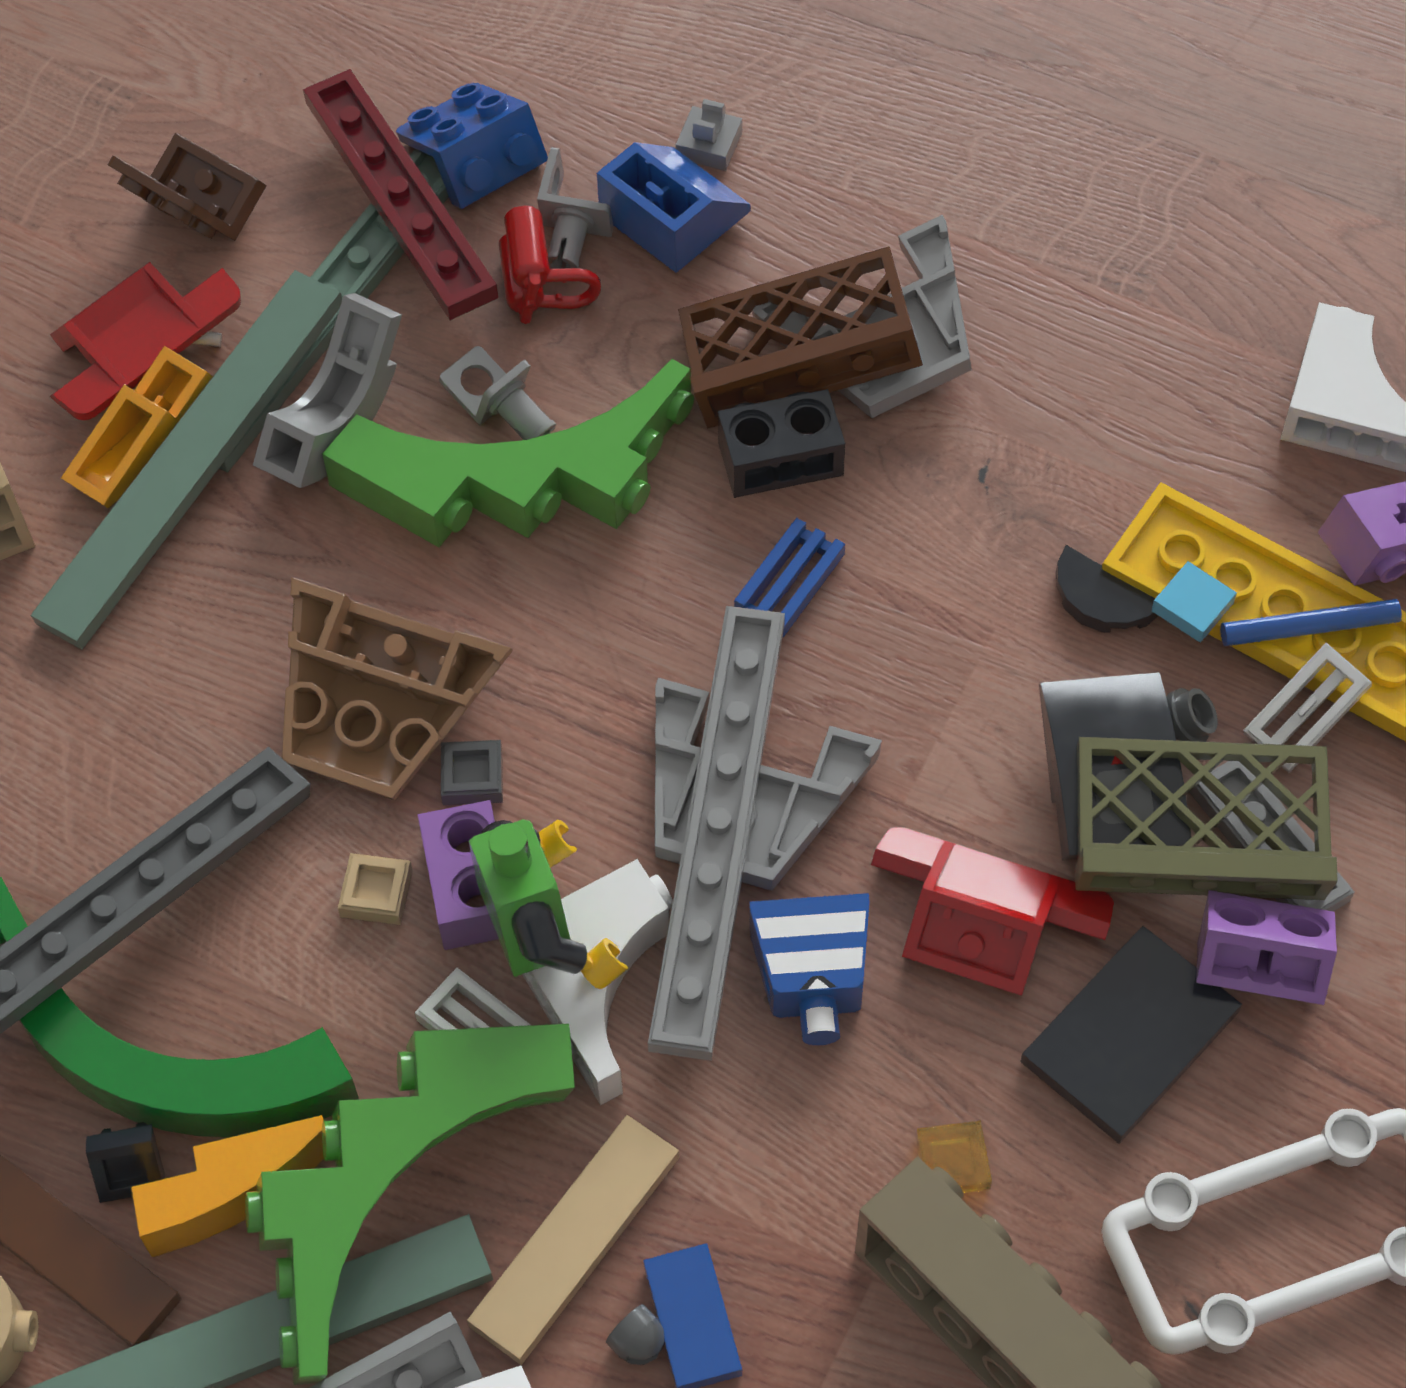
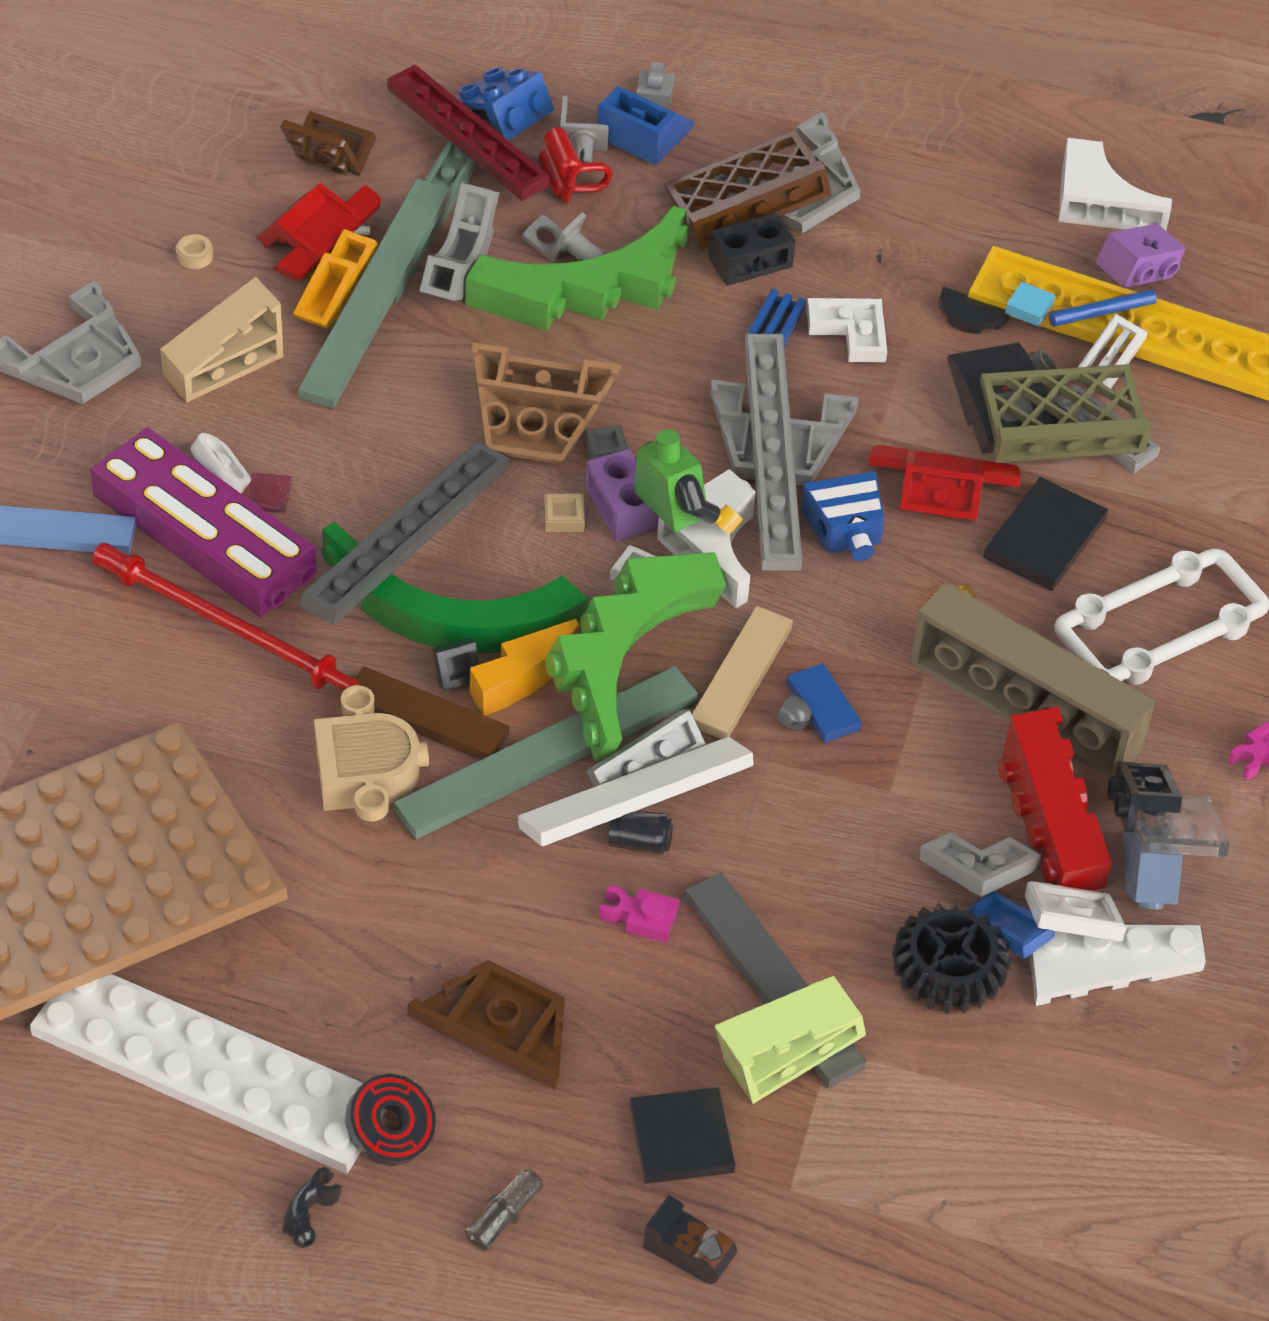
camera: 15 degrees left, 10 degrees down
medium lavender brick [1196,890,1337,1005] -> none
none -> white plate [807,298,887,362]

